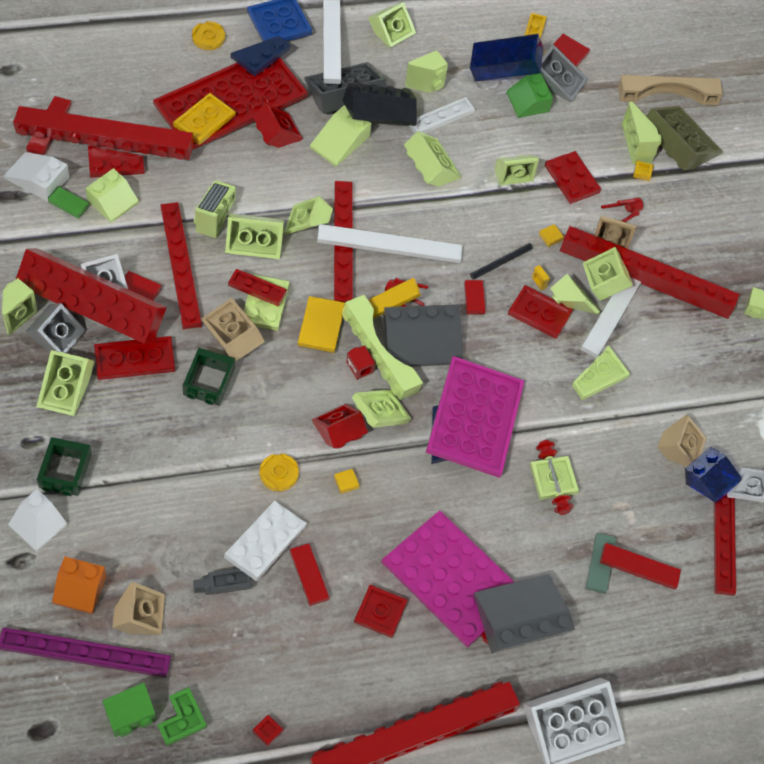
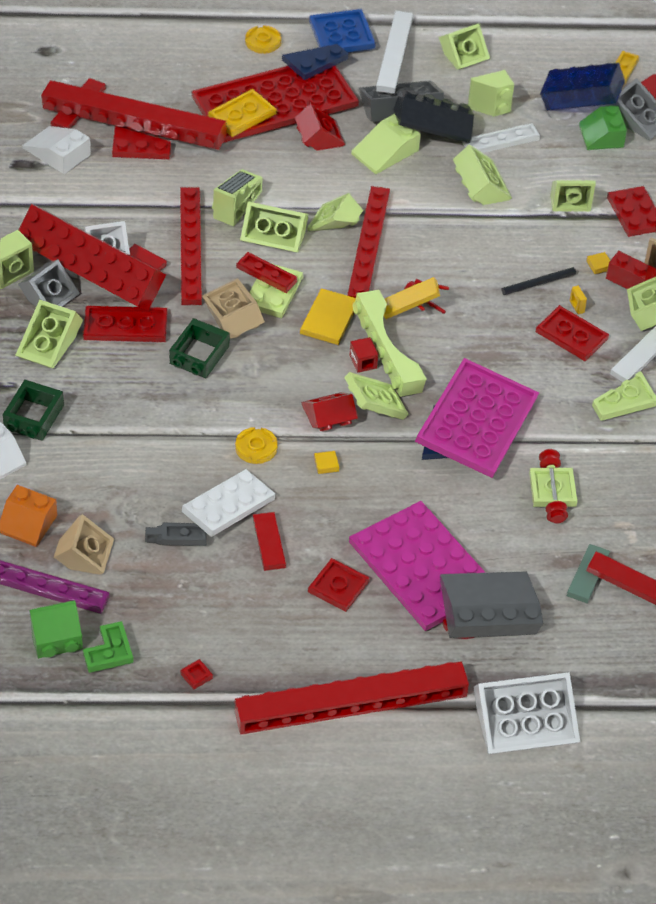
camera: 15 degrees right, 10 degrees down
bright green tile [48,187,89,219] -> none
yellowish green slope [86,168,139,223] -> none
white tile [317,224,462,263] -> none
dark grey slope [383,304,463,367] -> none
red tile [464,280,485,315] -> none
yellowish green slope [550,274,600,314] -> none

